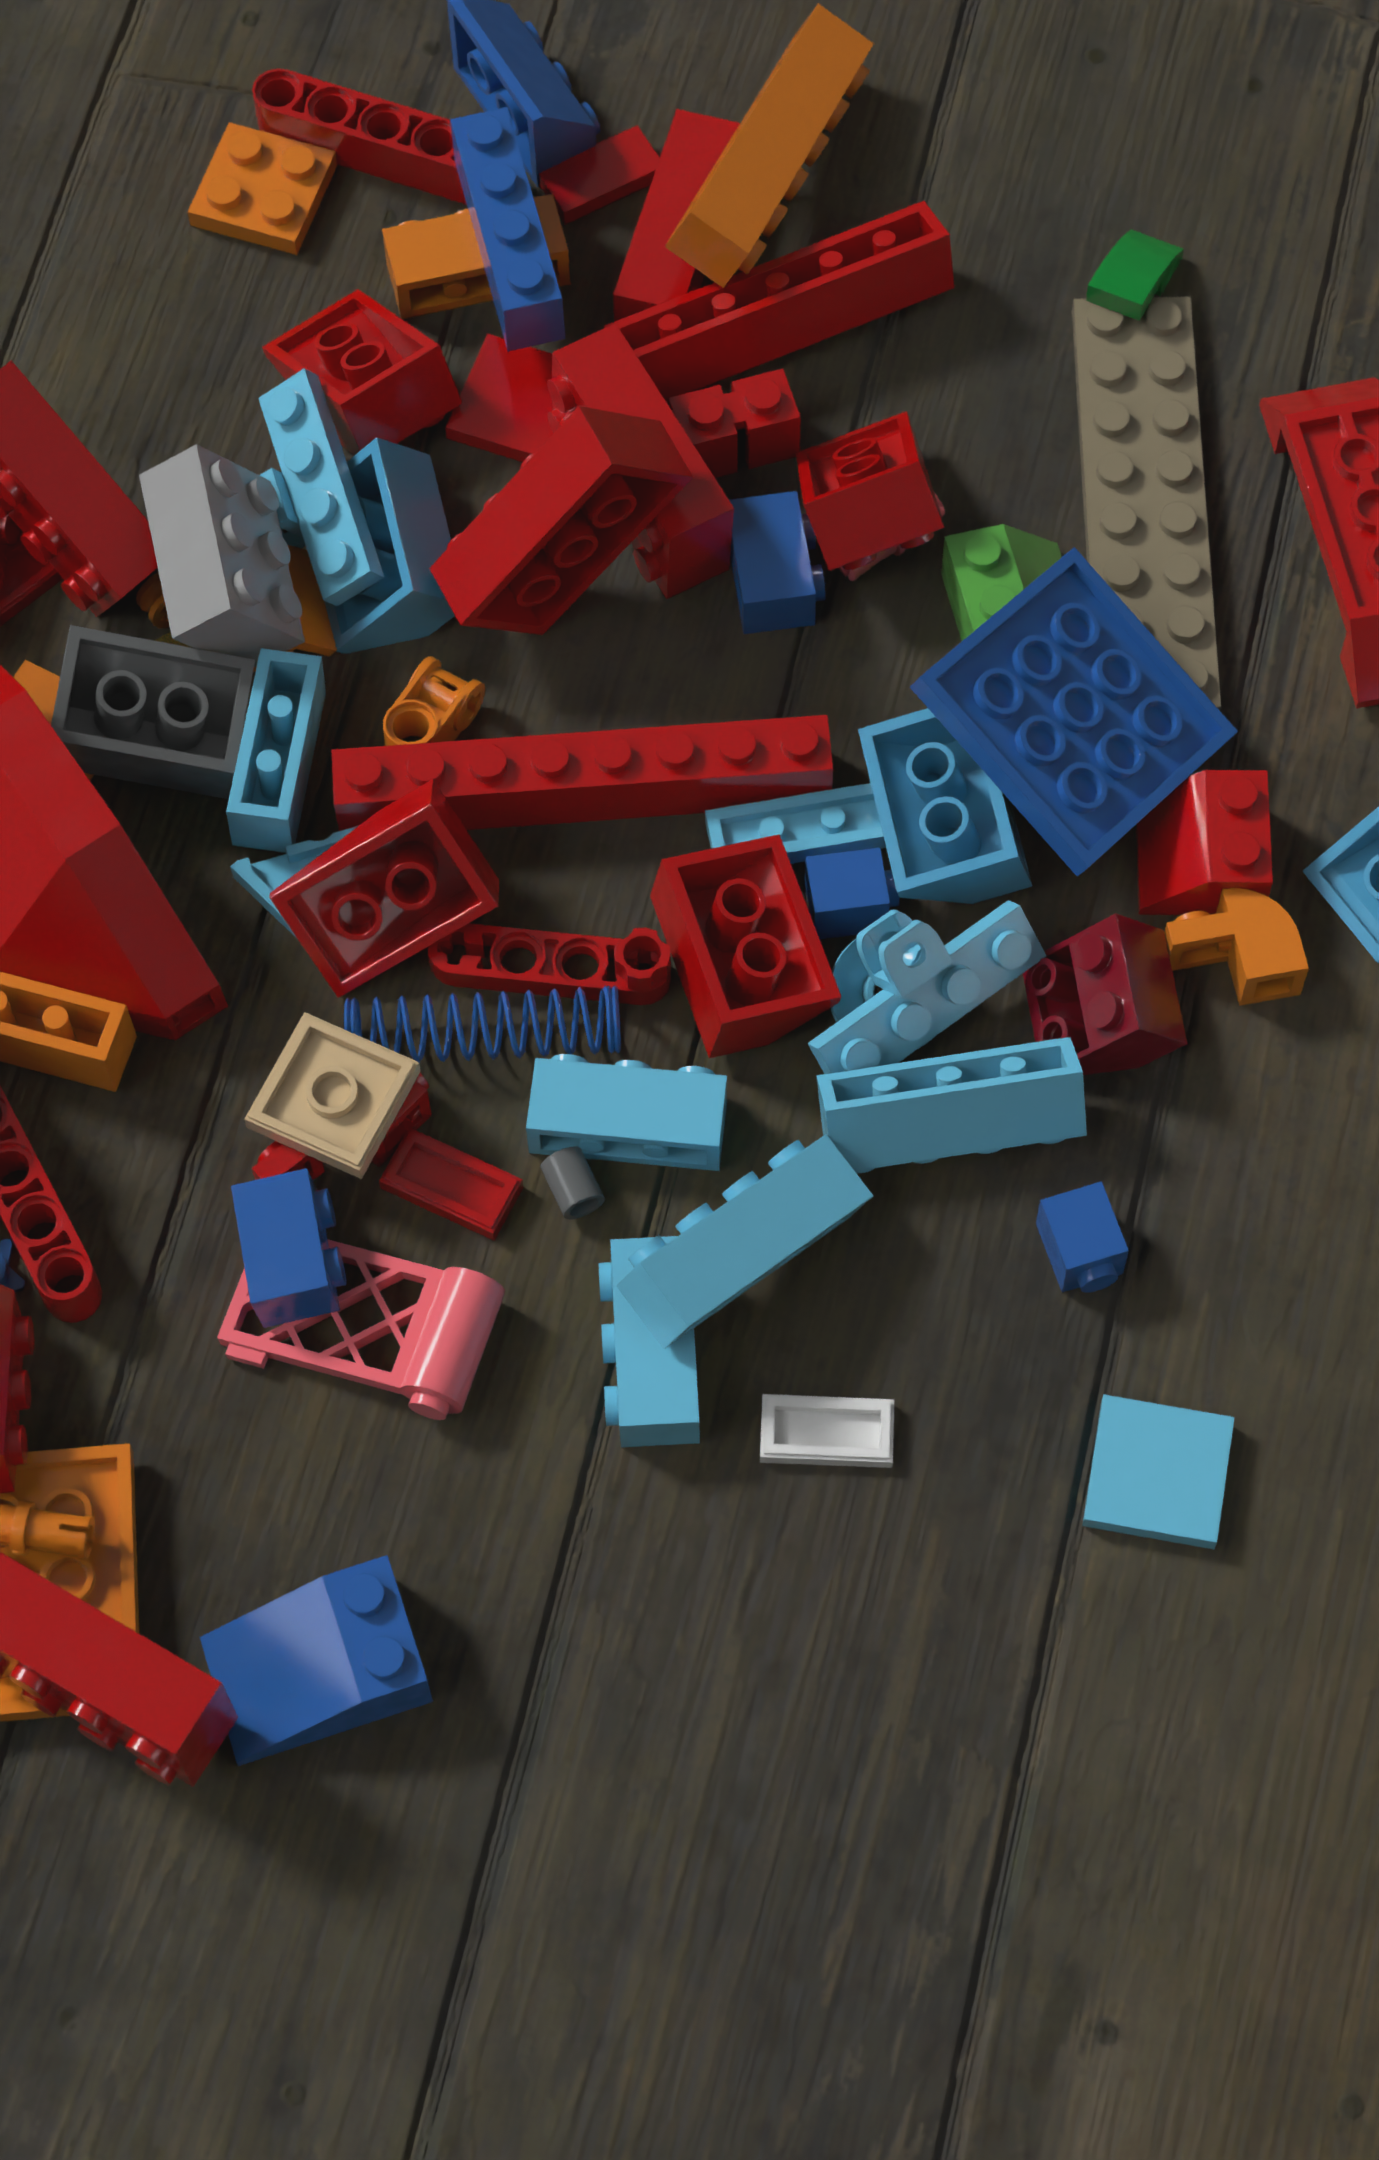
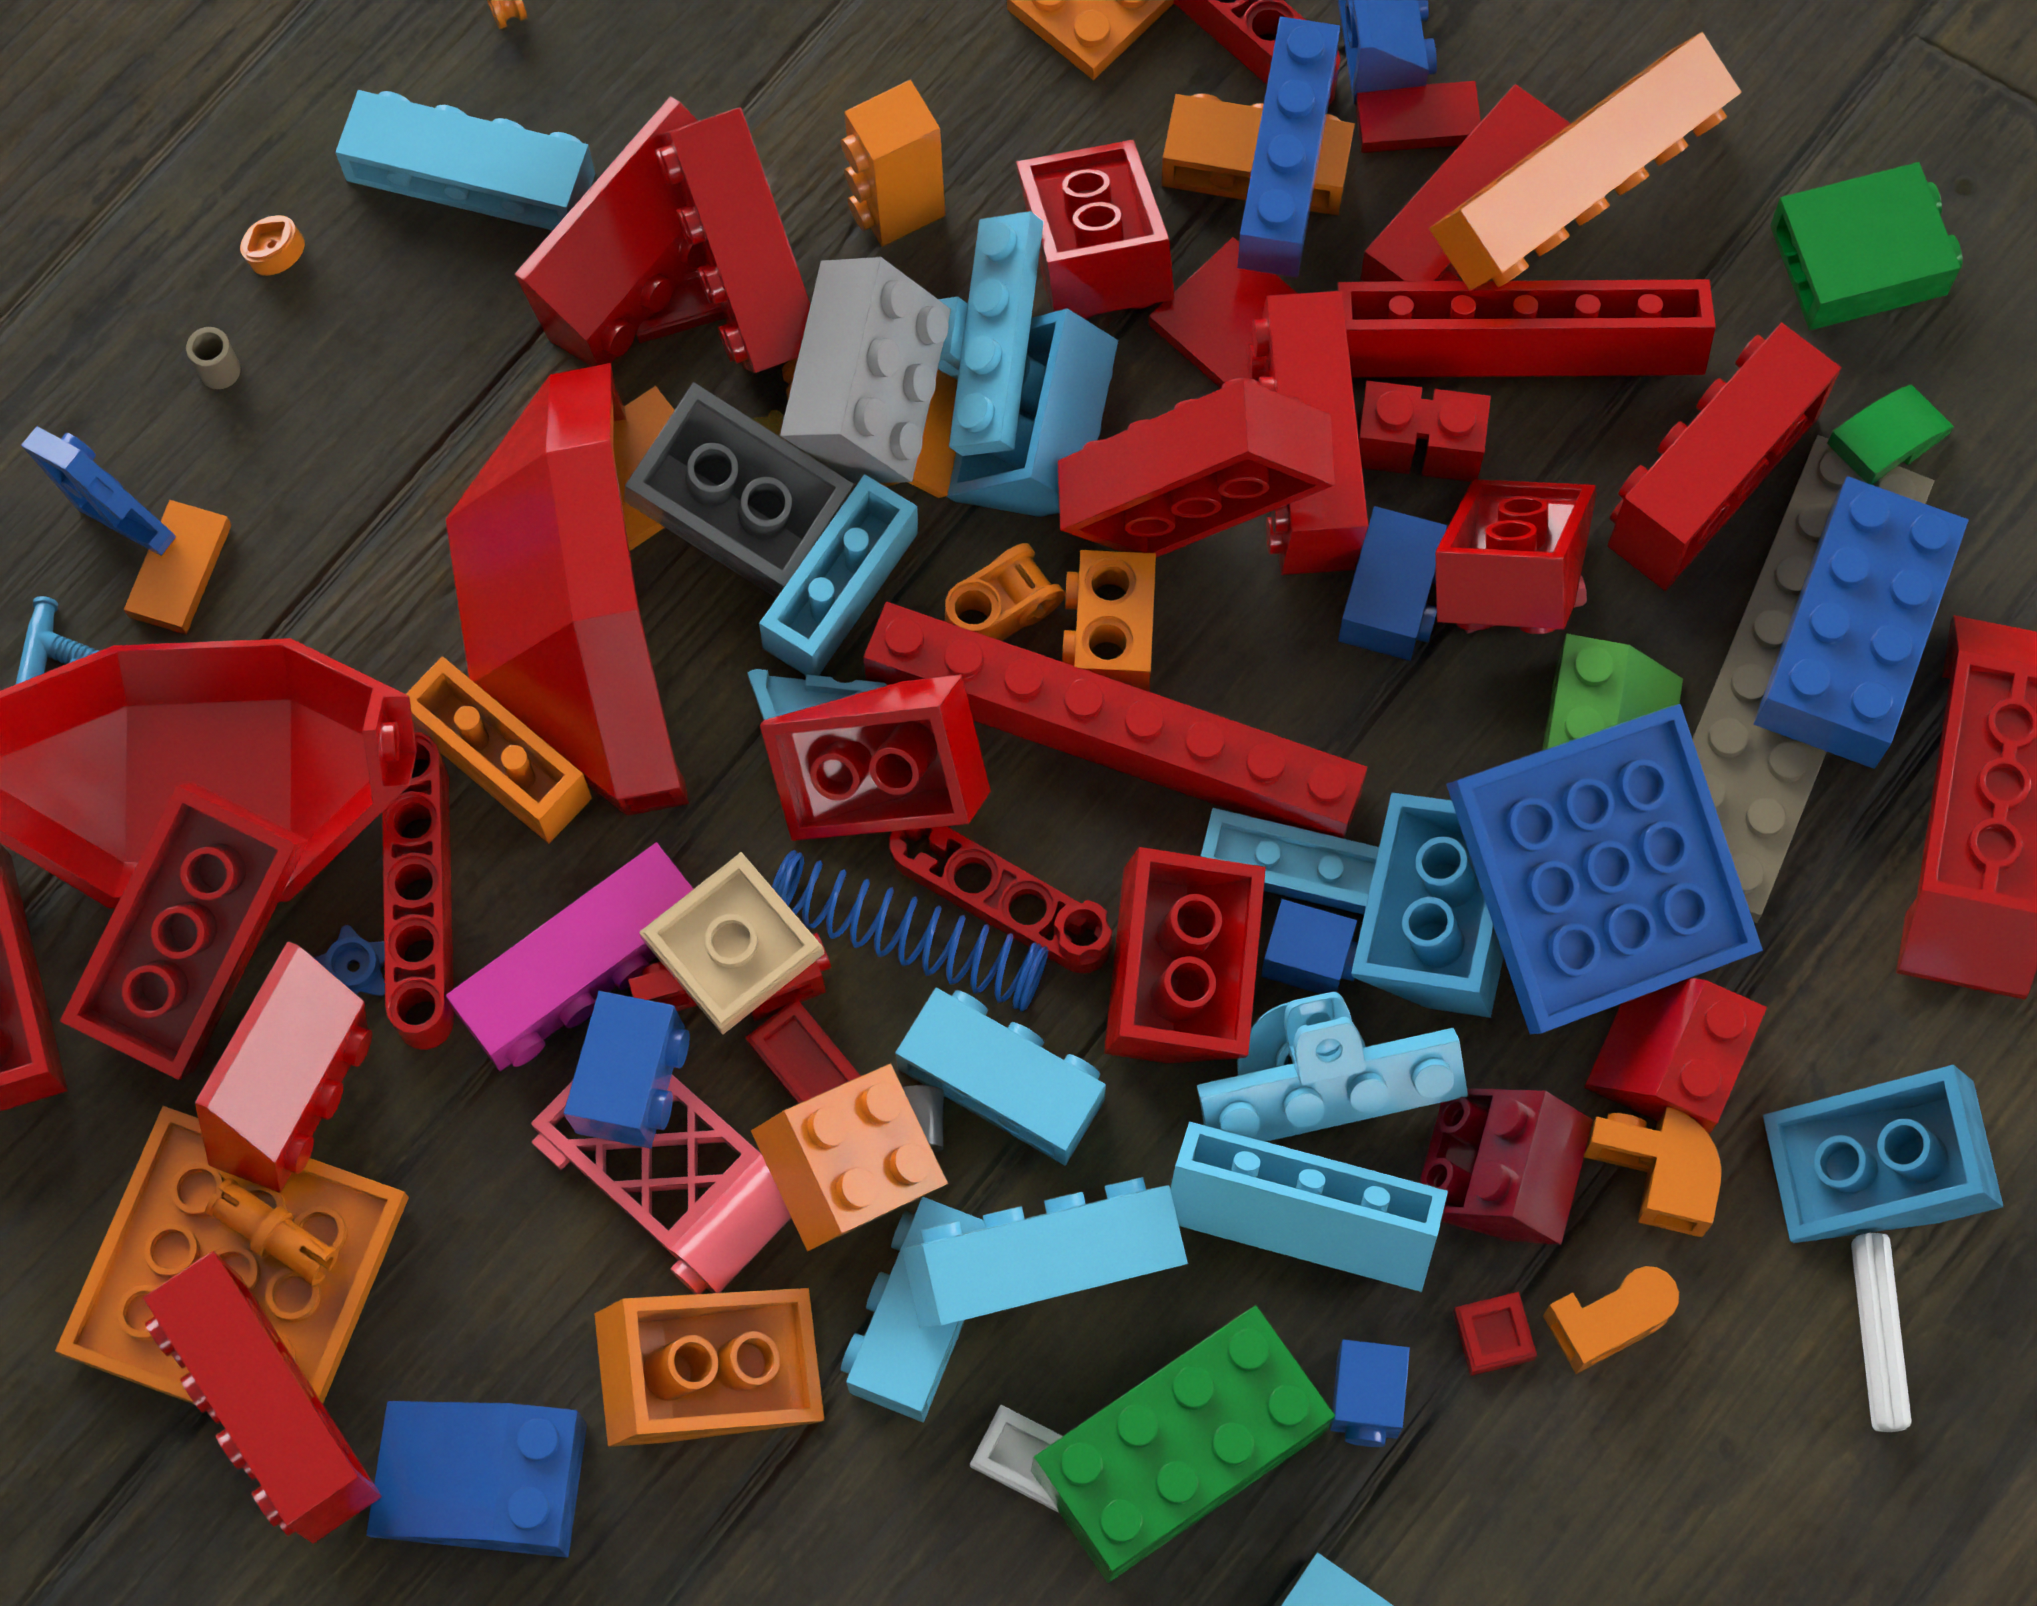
camera: 25 degrees right, 5 degrees up
none -> dark pink brick [445,842,693,1071]
none -> orange slope [594,1288,824,1447]
none -> orange brick [751,1063,948,1251]
none -> orange brick [841,79,946,247]
none -> green brick [1031,1305,1335,1583]
none -> orange brick [1062,550,1156,692]
none -> red tile [1453,1292,1537,1376]
none -> orange leg [1543,1266,1679,1374]
none -> red brick [1607,322,1842,592]
none -> blue brick [1753,476,1969,769]
none -> green brick [1770,162,1963,331]

